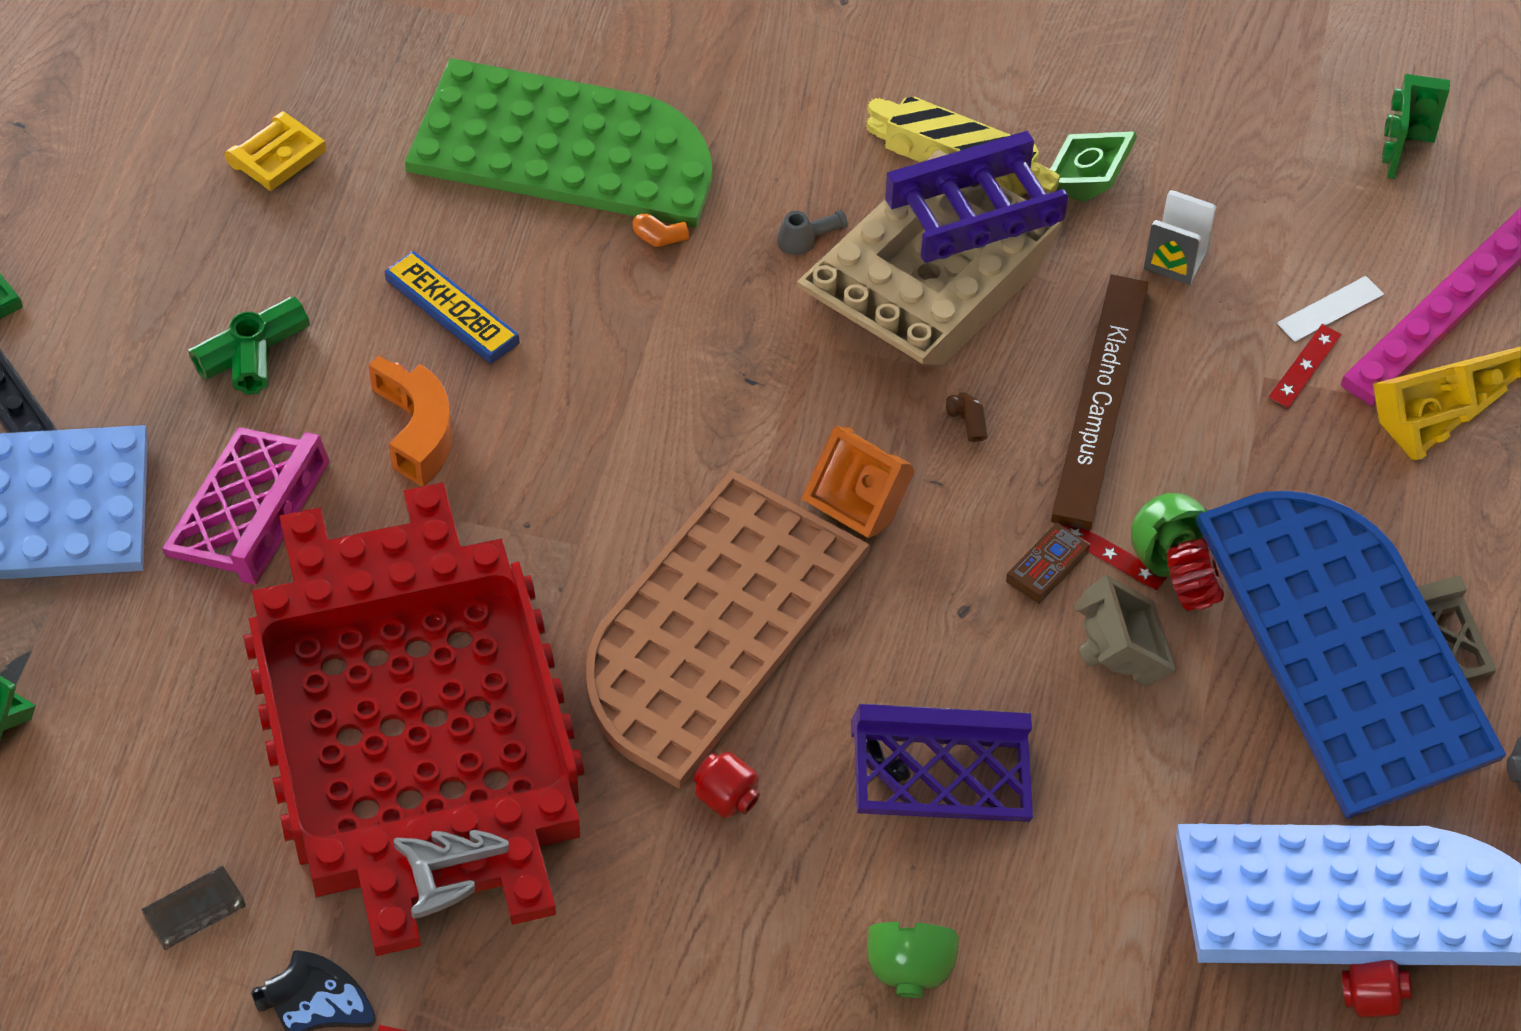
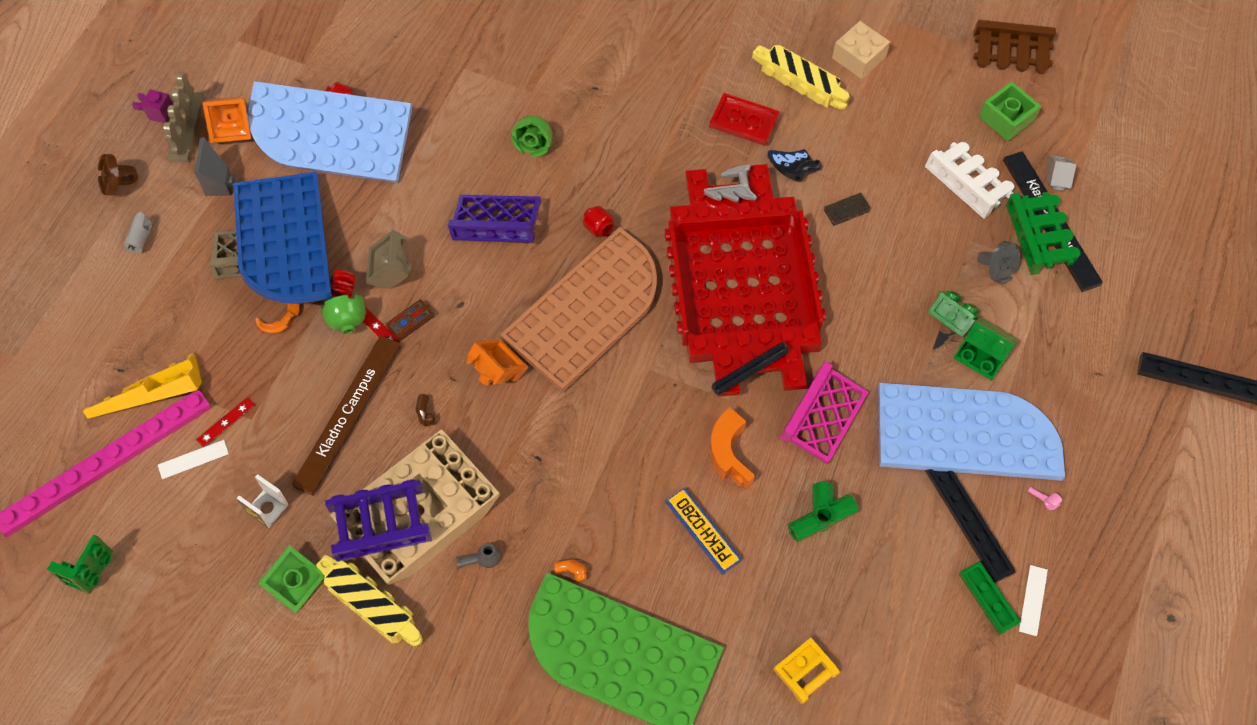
camera: 170 degrees left, 10 degrees up
none -> black axle [711,342,789,395]

